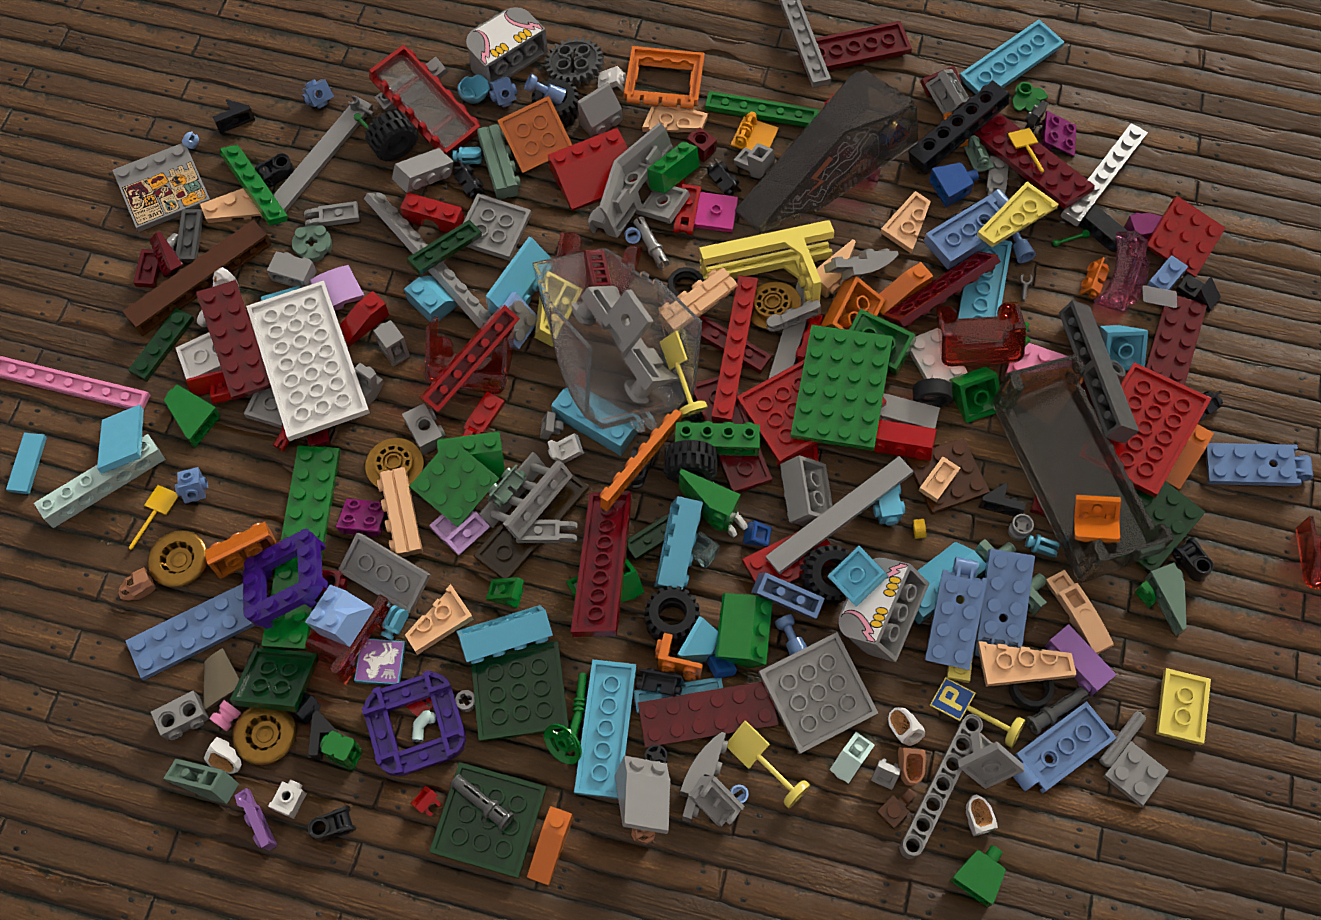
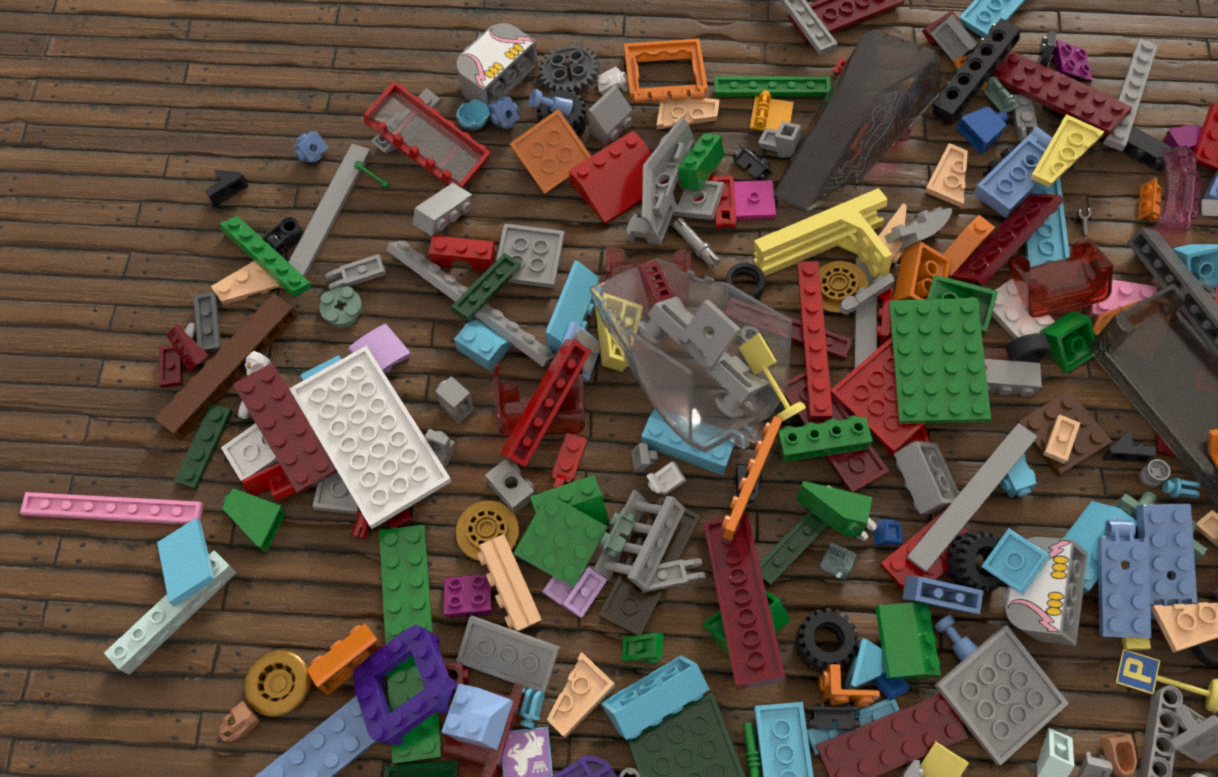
camera: 10 degrees left, 0 degrees up
medium azure tile [6,432,47,494] -> none
plate [112,143,210,232] -> none
yellow piece [129,485,179,550] -> none
medium blue brick [175,467,208,503] -> none
light blue hinge [182,132,199,149] -> none
light grey brick [267,251,317,288] -> none
red slope [340,291,390,348] -> none
flat silver hand [348,95,374,116] -> none
black tyre [365,110,418,162] -> none
medium azure arm [453,147,482,164] -> none
black hinge [453,160,486,199] -> none
sand green brick [477,124,521,200] -> none
light blue hinge [624,227,641,244] -> none
medium azure wedge [654,496,703,591] -> none
light nougat brick [659,267,738,333] -> none
black tyre [664,440,717,483] -> none
dark red brick [687,127,717,162] -> none
red brick [869,420,936,461] -> none
white rock [888,707,925,746] -> none
yellow axle [913,519,926,539] -> none
yellow piece [1008,128,1044,173] -> none
green plate [1012,82,1048,112] -> none
medium blue piece [1012,230,1036,263] -> none
green hinge [1052,230,1090,247] -> none

